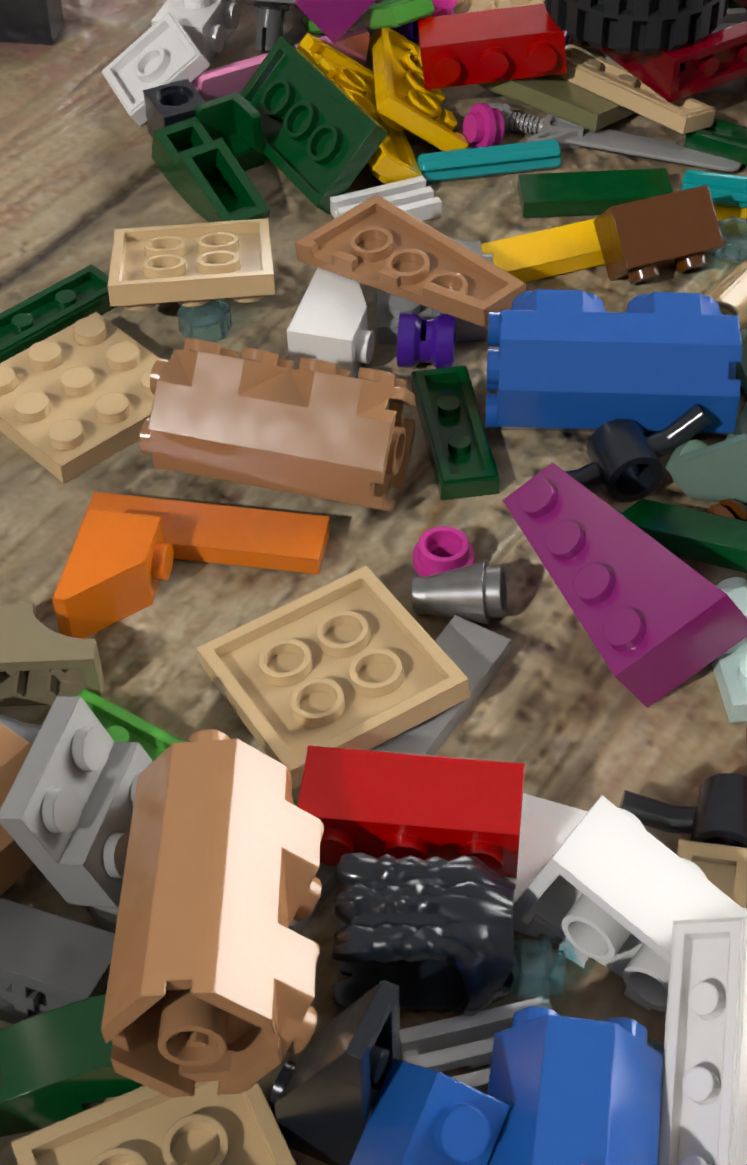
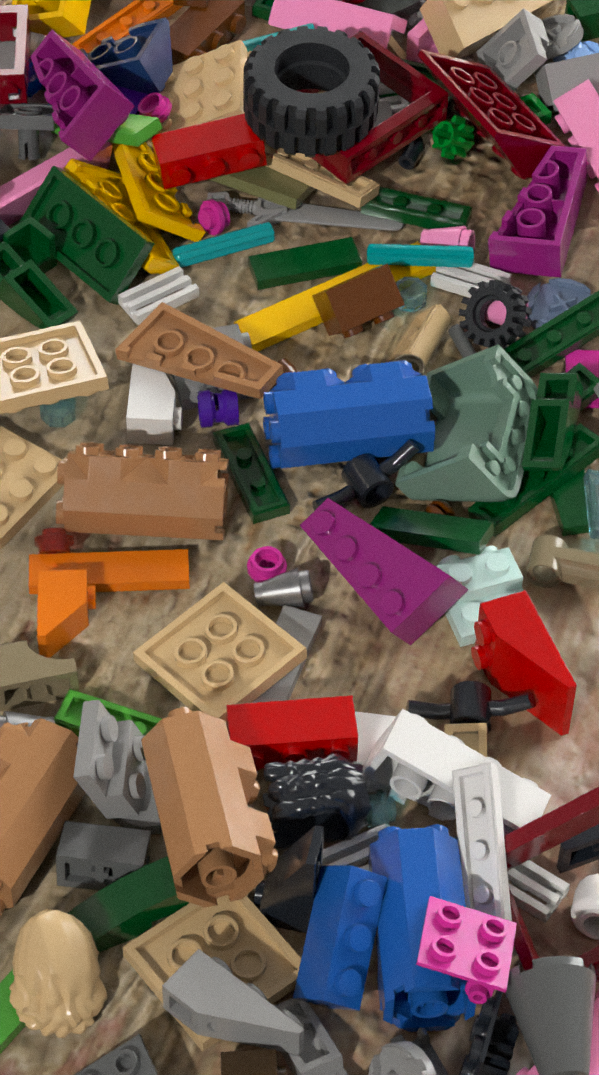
camera: 15 degrees left, 5 degrees up
none -> clear red plate [34,528,74,554]

